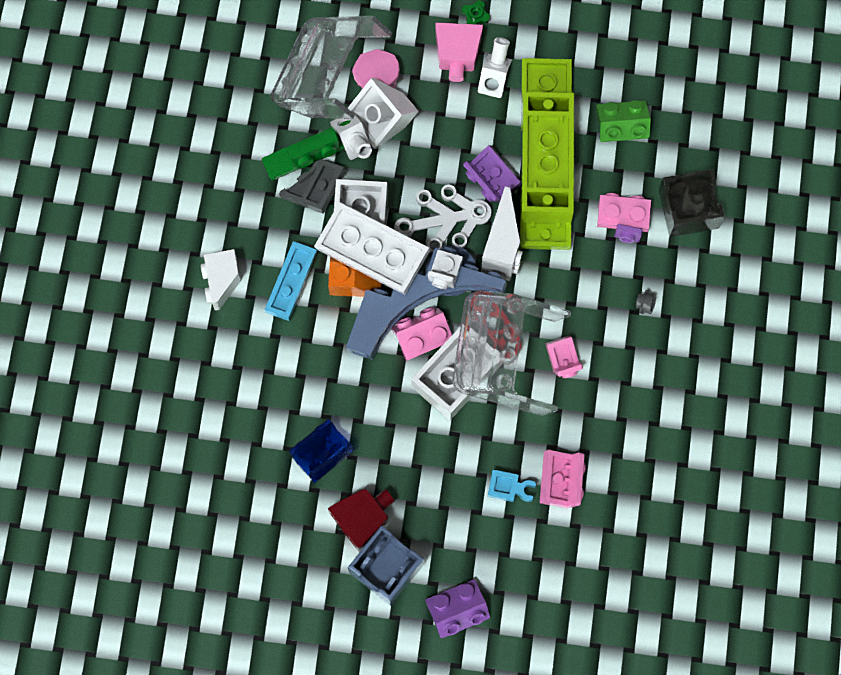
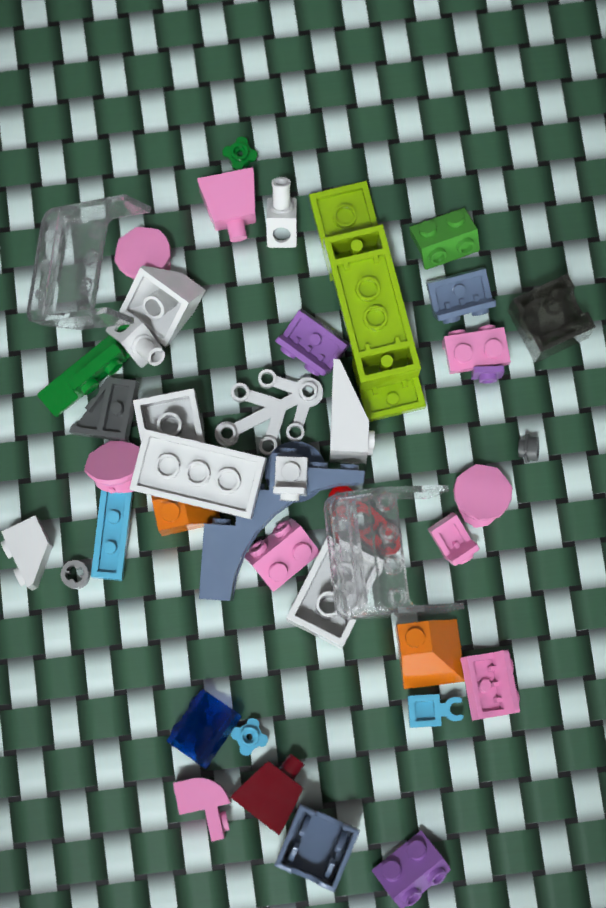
camera: 15 degrees left, 5 degrees up
none -> light grey bush [61,560,90,589]
none -> bright pink hat [84,441,140,493]
none -> bright pink brick [173,778,231,842]
none -> medium azure plate [231,718,268,756]
none -> orange slope [395,619,465,690]
none -> sand blue bracket [426,267,497,324]
none -> bright pink hat [453,464,513,528]

